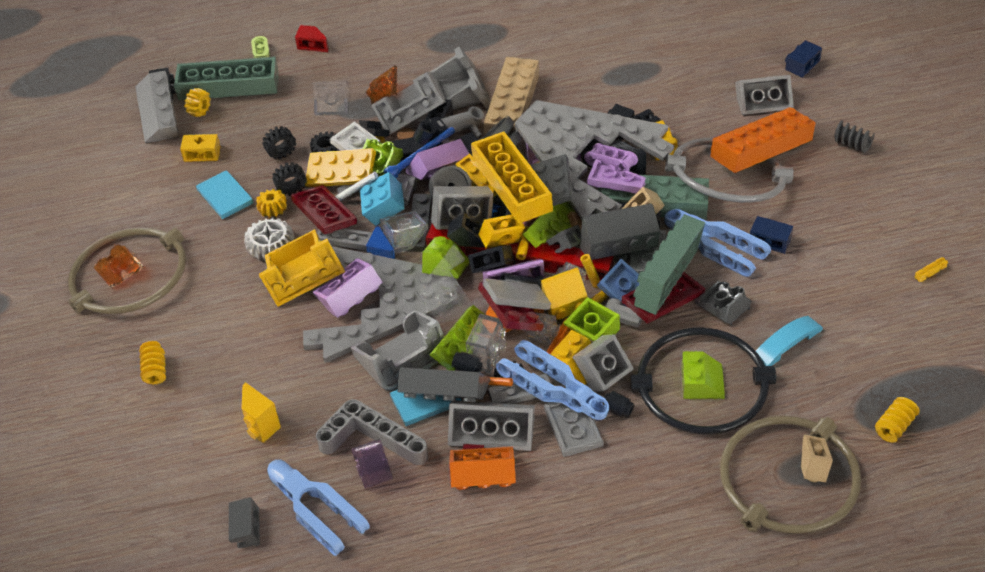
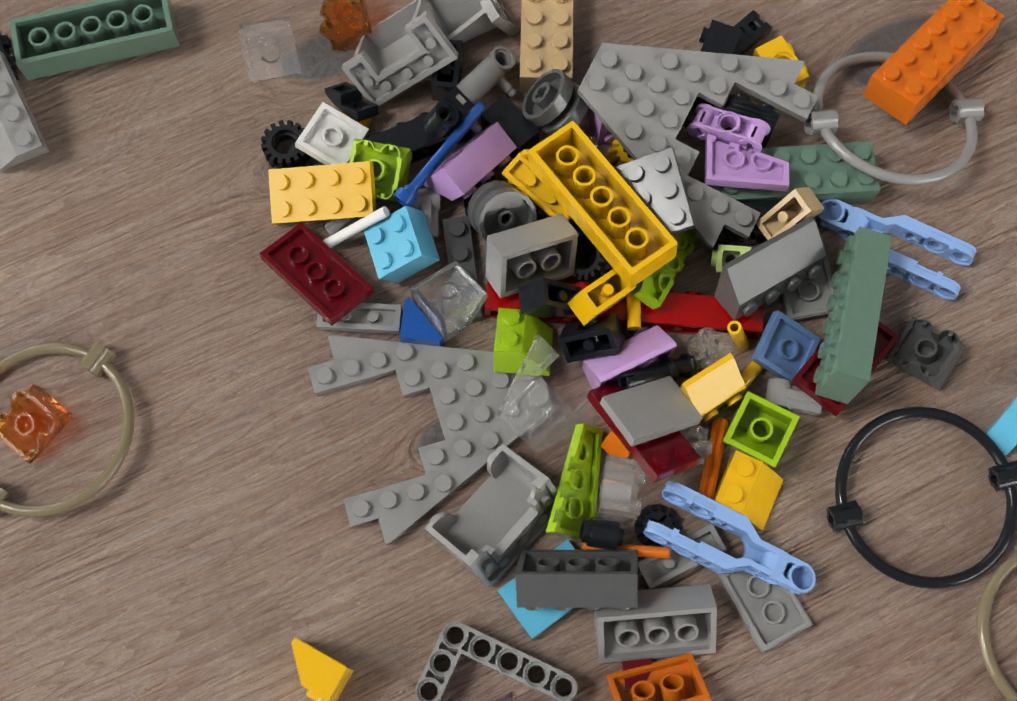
camera: 15 degrees left, 25 degrees up
yellow piece [139,341,166,385] -> none
yellow brick [180,134,221,162] -> none
yellow gear [184,88,211,117] -> none
medium azure tile [196,170,253,219] -> none
white gear [244,217,294,262] -> none
yellow gear [256,188,287,218] -> none
yellow windscreen [259,229,345,307] -> none
black tyre [262,126,297,159] -> none
black tyre [272,162,307,196] -> none
lavender slope [313,258,383,317] -> none
medium nougat tile [397,128,414,140] -> none
dark grey hinge [547,225,581,253] -> none
medium nougat tile [567,212,582,230] -> none
light grey brick [573,334,634,391] -> none
black brick [602,391,635,418] -> none
lime slope [681,351,725,399] -> none
dark blue brick [750,216,794,254] -> none

